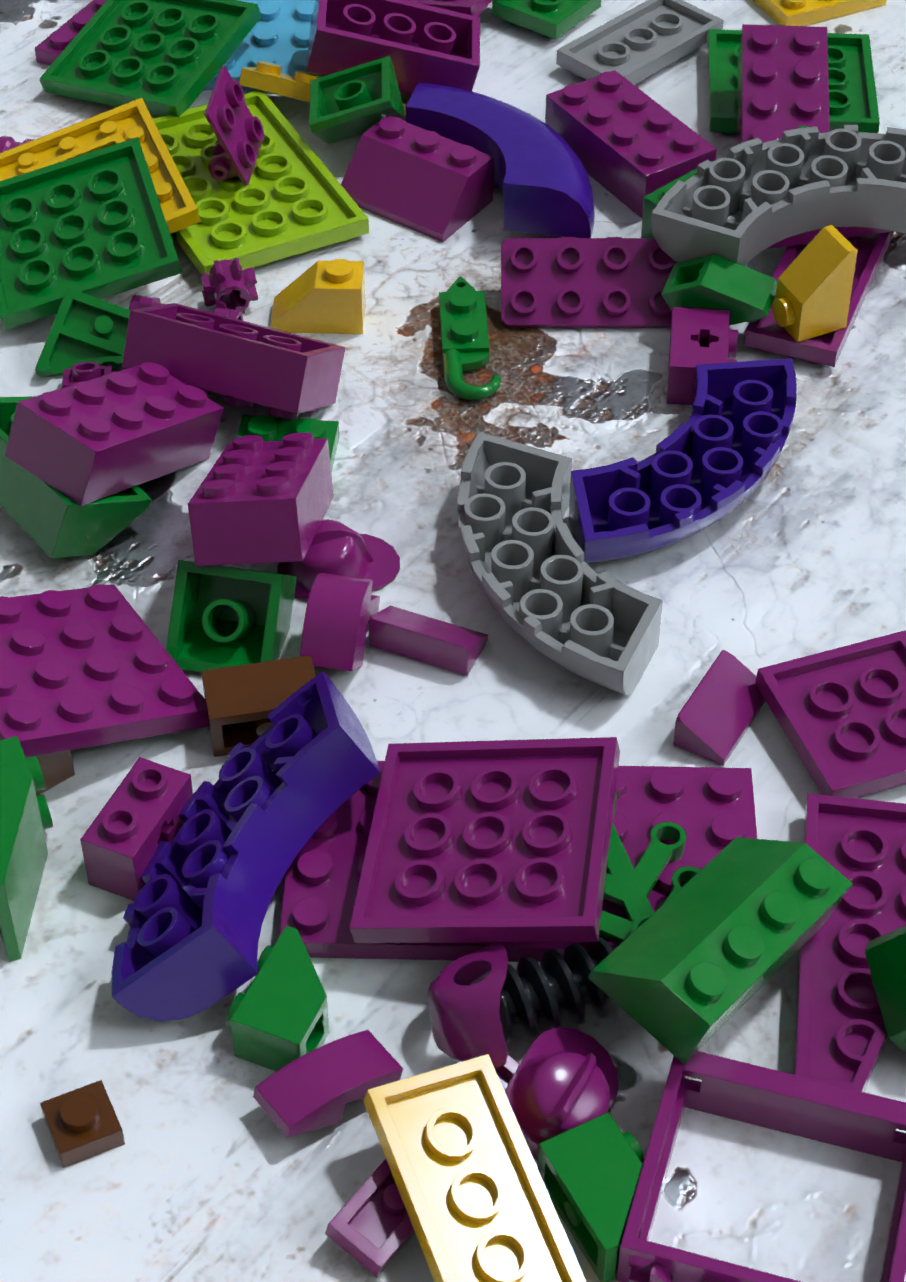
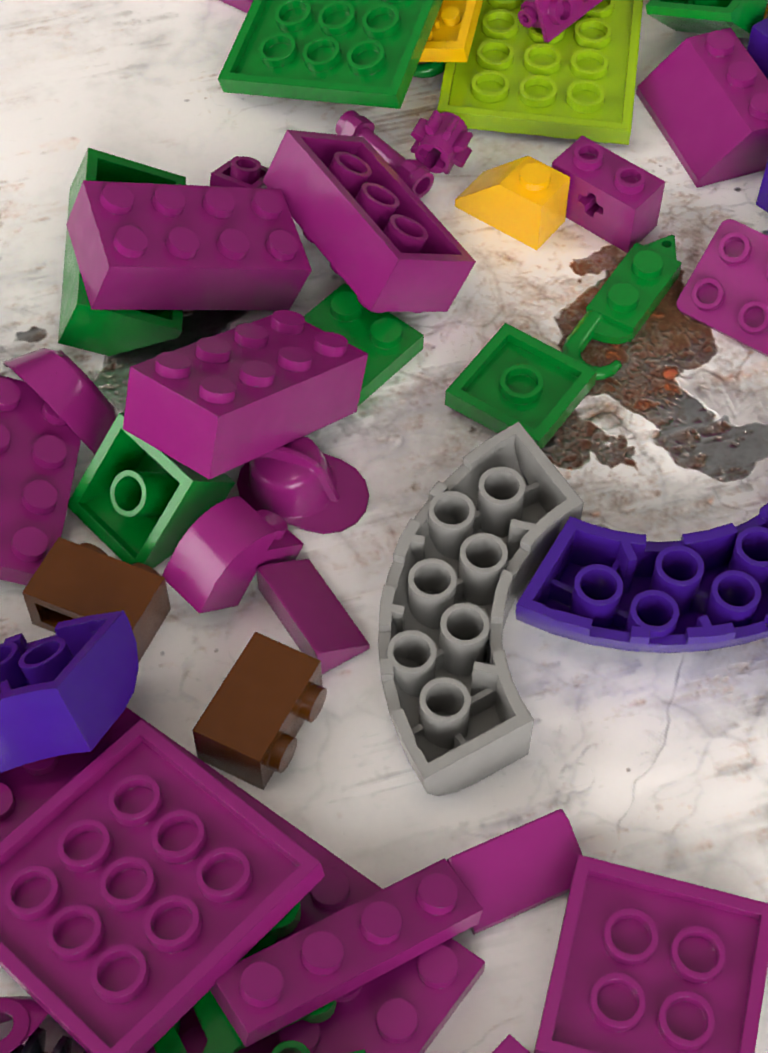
camera: 35 degrees right, 10 degrees up
green wing [35,287,130,377] -> none
none -> magenta piece [3,348,116,455]
none -> reddish brown brick [192,632,327,790]
none -> magenta plate [210,858,483,1047]
none -> green plate [445,323,597,450]
none -> magenta brick [552,135,665,253]

